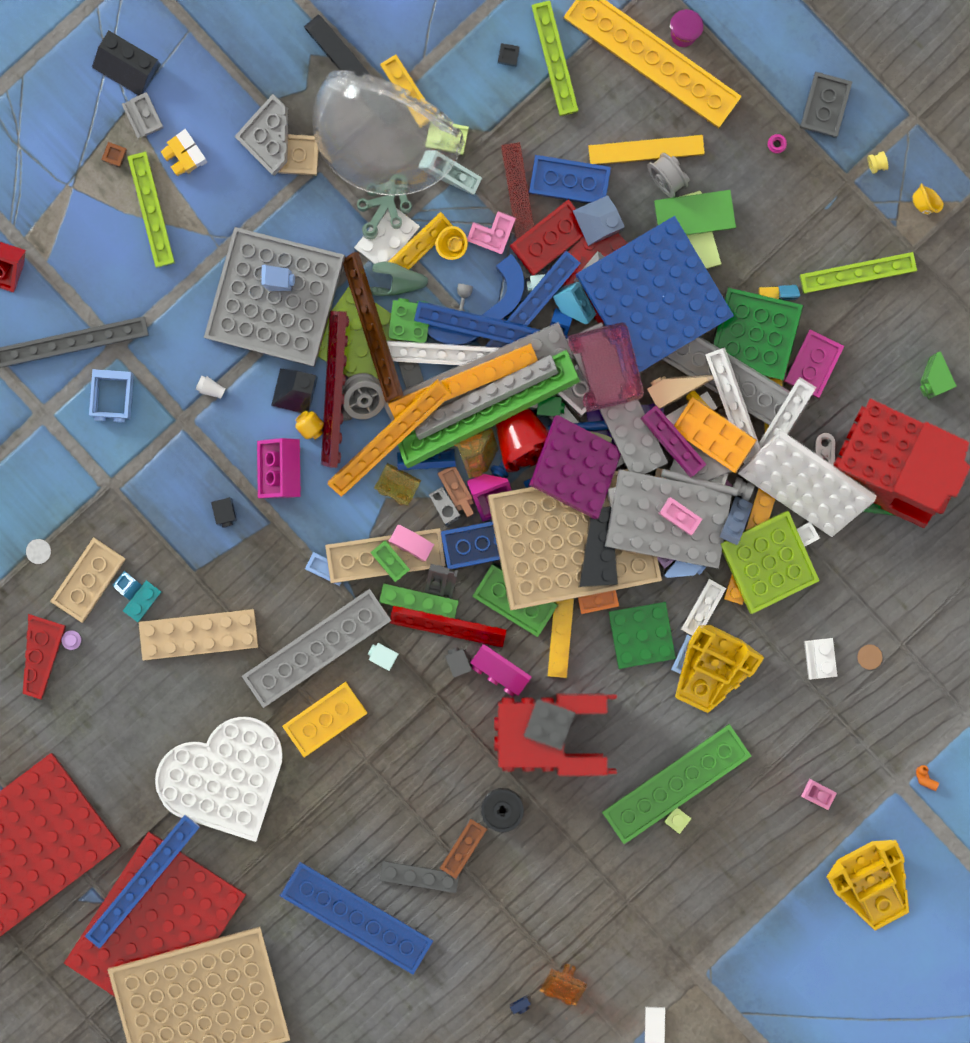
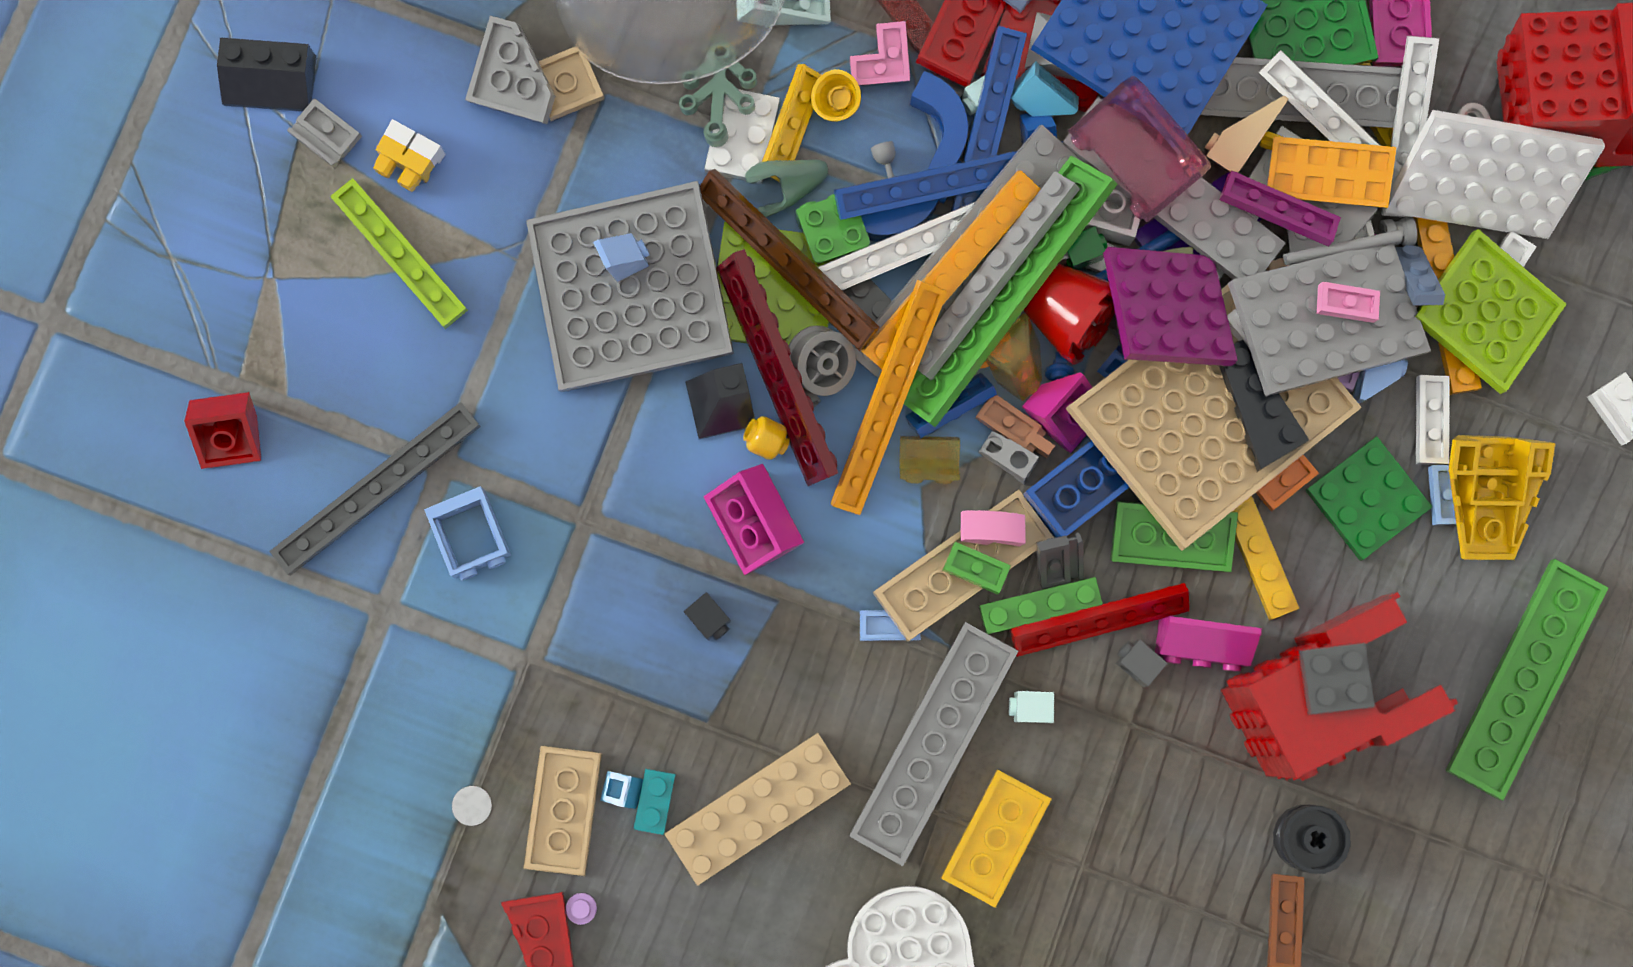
camera: 30 degrees left, 5 degrees down
dark orange plate [101,142,127,168] -> none
white cone [195,376,226,399] -> none
yellowish green plate [664,808,691,834] -> none

